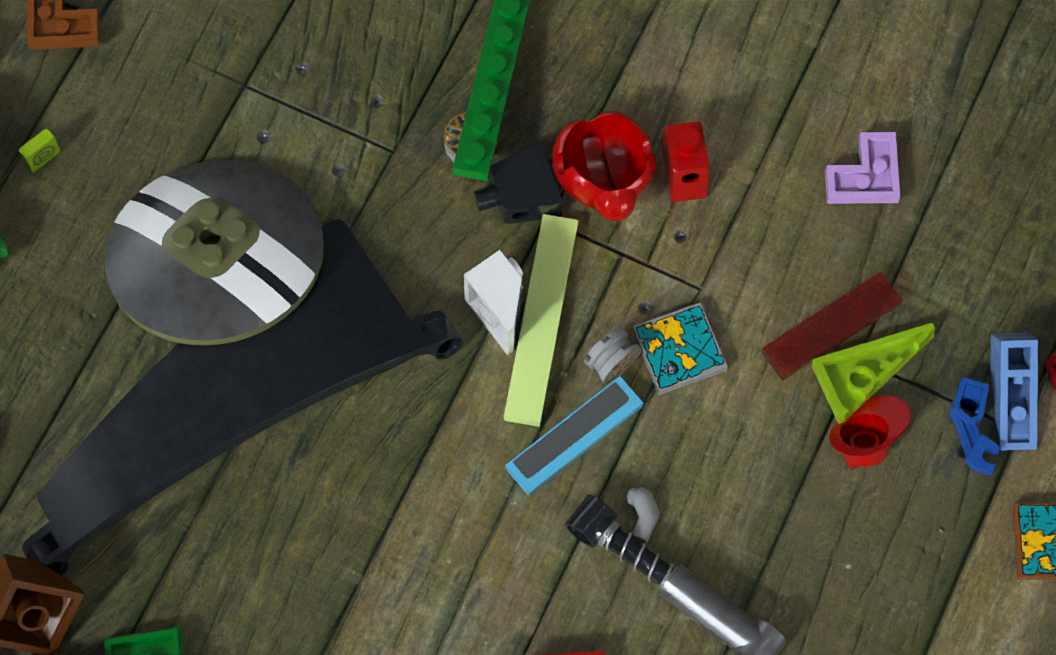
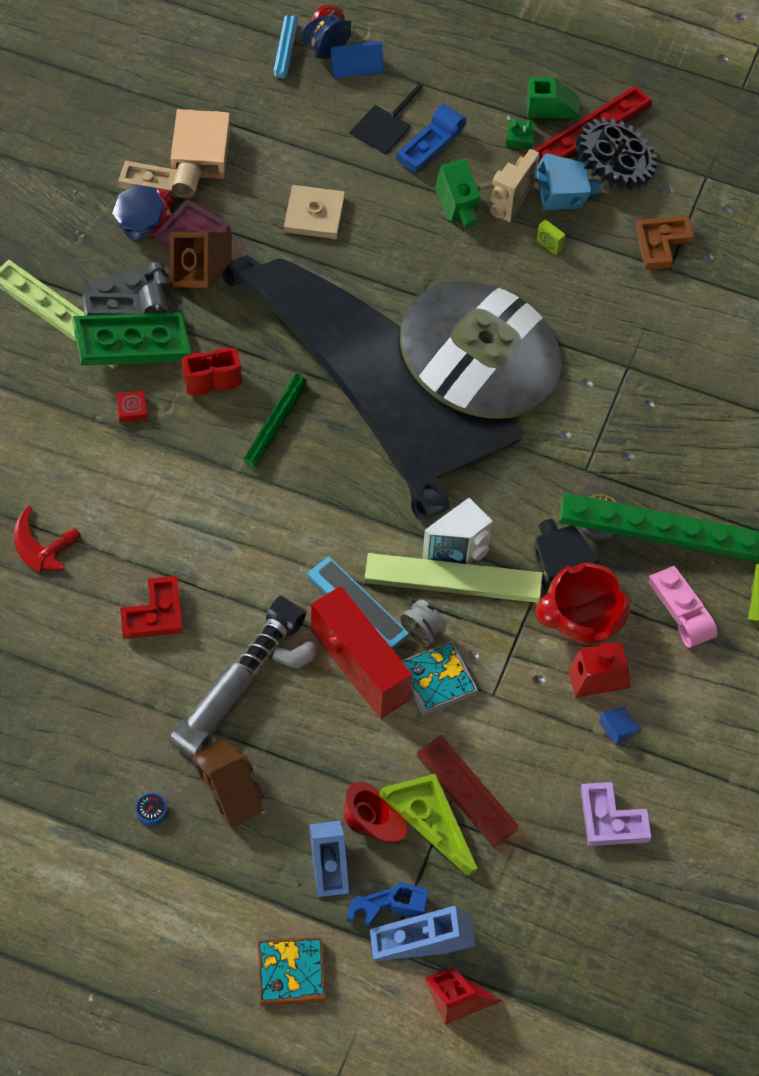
camera: 85 degrees right, 10 degrees down
none -> red brick [182,347,242,395]
none -> reddish brown brick [191,740,264,827]
none -> green axle [243,373,308,469]
none -> medium blue slope [309,821,349,897]
none -> red brick [311,586,412,719]
none -> blue slope [599,706,641,745]
none -> bright pink plate [649,566,718,648]

